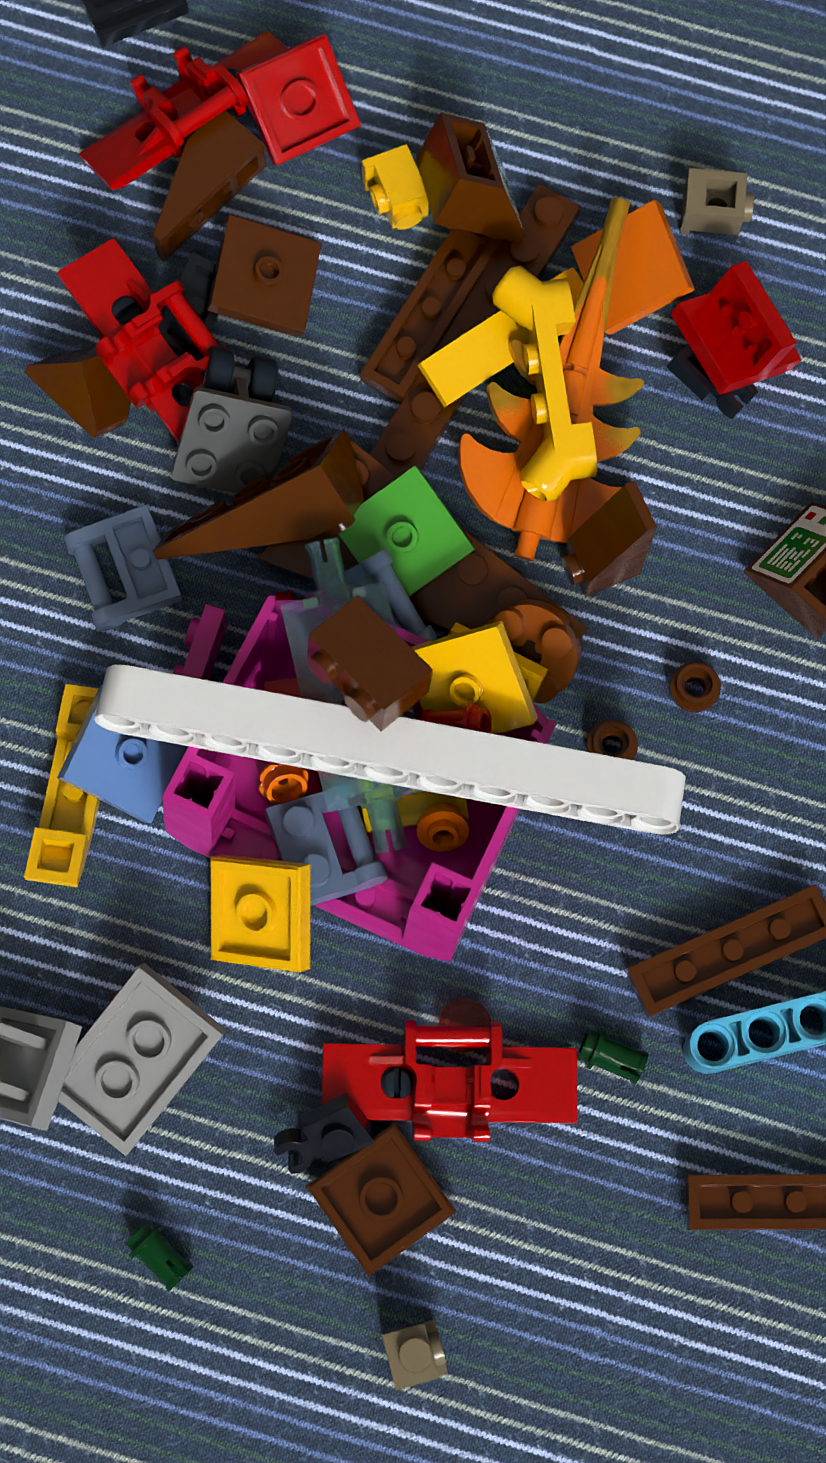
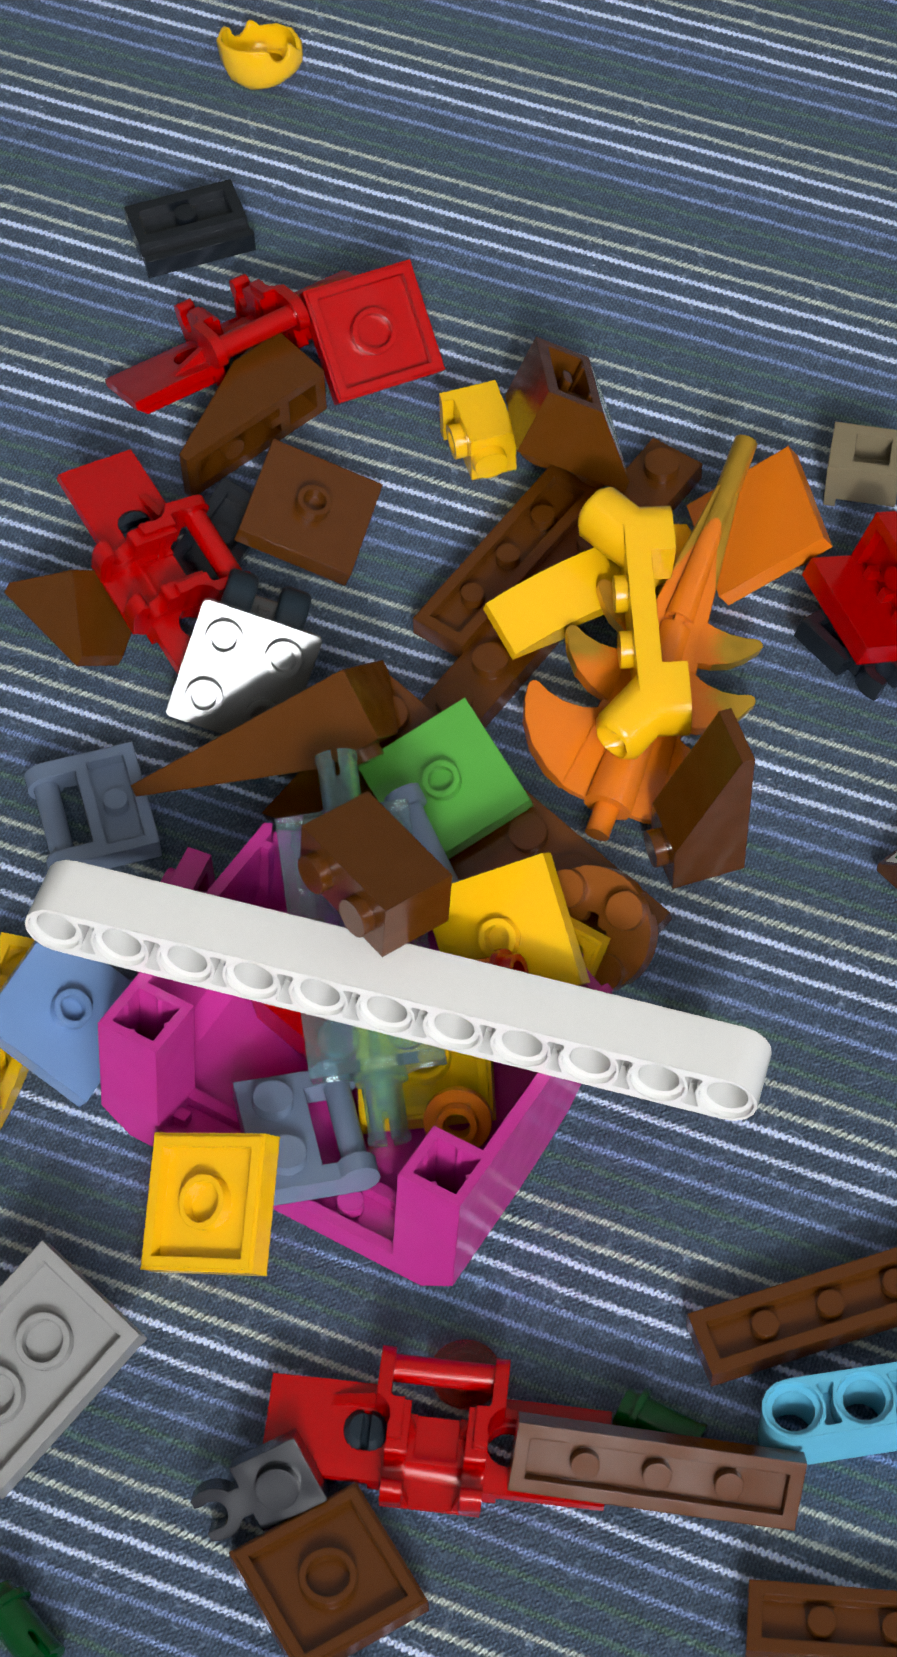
camera: 10 degrees right, 20 degrees down
orange plate [258,762,309,805] -> none
reddish brown plate [669,662,721,713] -> none
none -> reddish brown plate [507,1411,807,1531]

